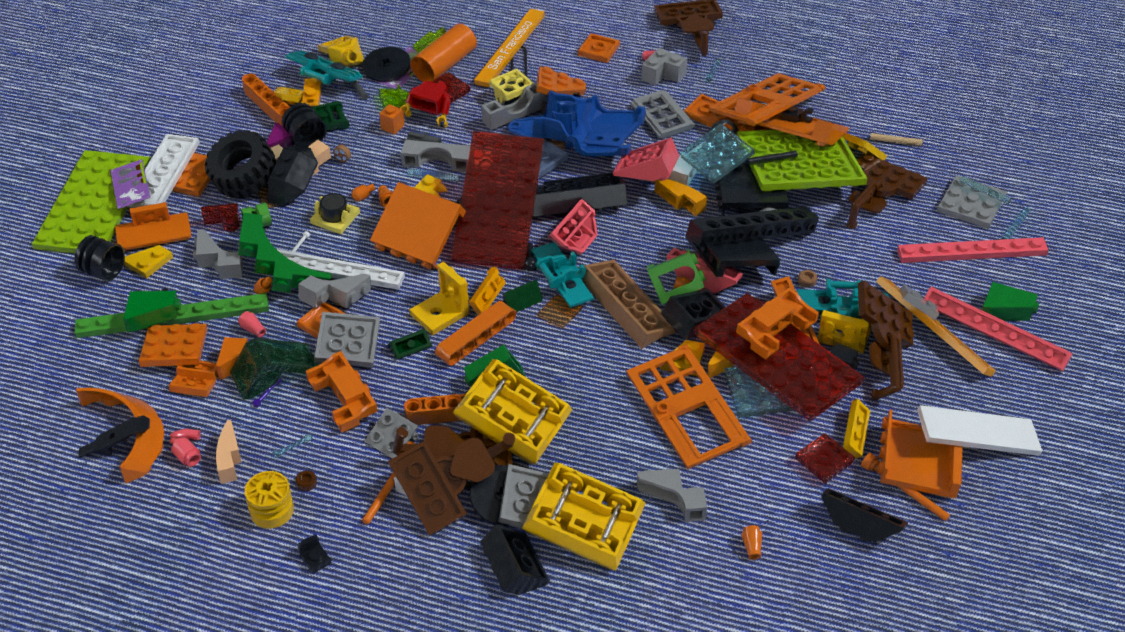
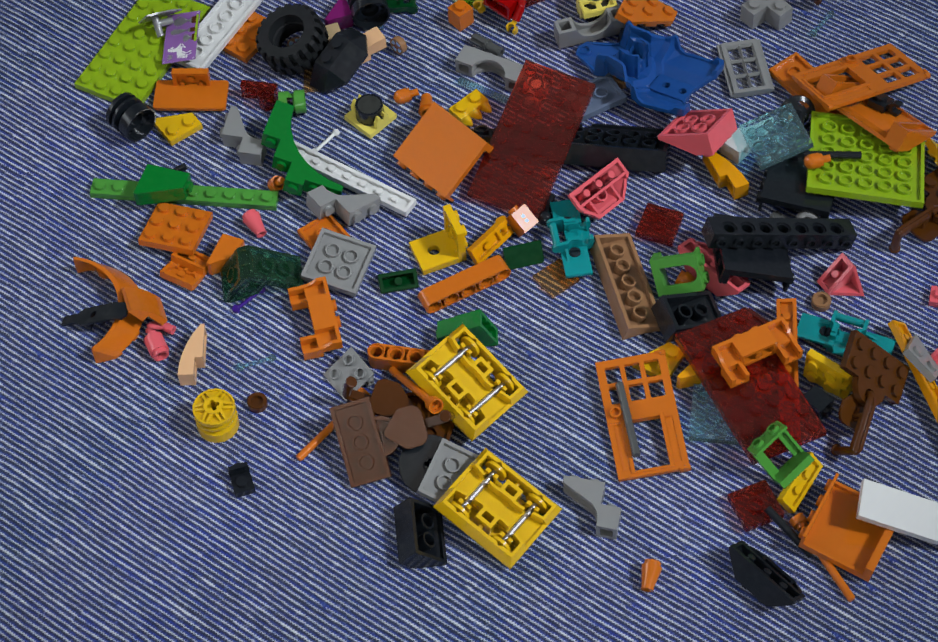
camera: 20 degrees right, 10 degrees up
none -> orange slope [121,287,168,326]
none -> light grey shield [138,9,182,38]
none -> orange piece [389,366,444,414]
none -> brick [506,204,539,237]
none -> dark grey bar [615,382,641,457]
none -> clear red plate [635,203,684,247]
none -> bright green panel [747,420,814,489]
none -> black bar [764,505,813,558]
none -> orange cylinder [804,153,831,169]
none -> coral slope [817,253,864,296]

